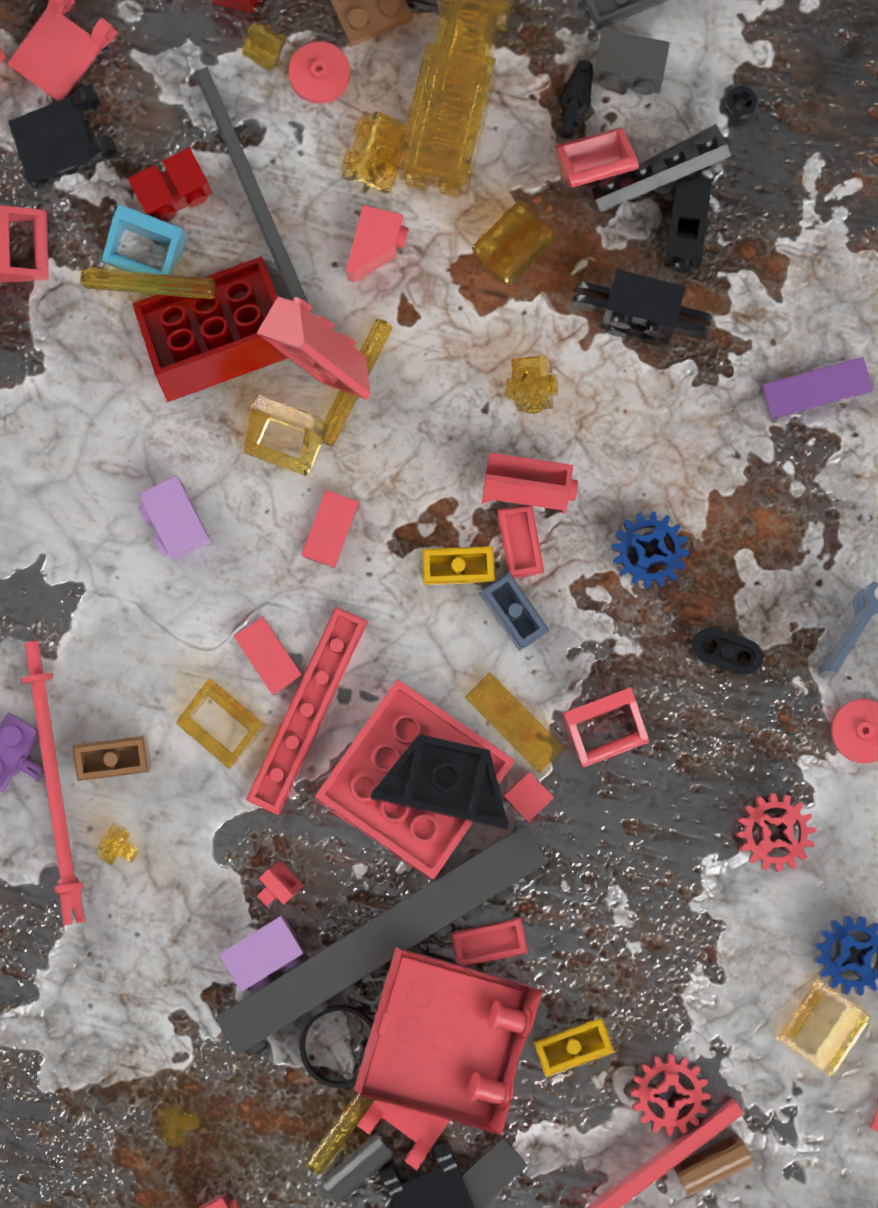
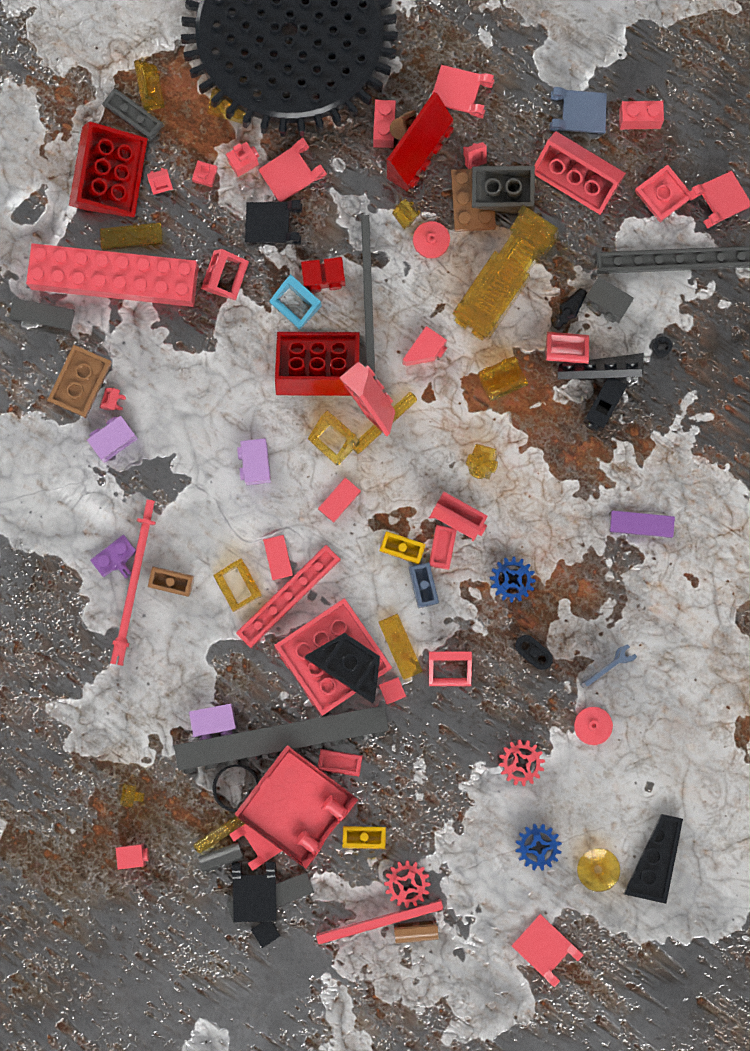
camera: 20 degrees right, 0 degrees up
clear yellow axle [80,268,215,299] -> none
clear yellow tile [95,822,139,865] -> none
coral tile [257,860,304,907] -> none
clear yellow bracket [342,111,413,194] -> none
black brick [571,269,713,346] -> none
clear yellow tile [777,979,871,1077] -> none

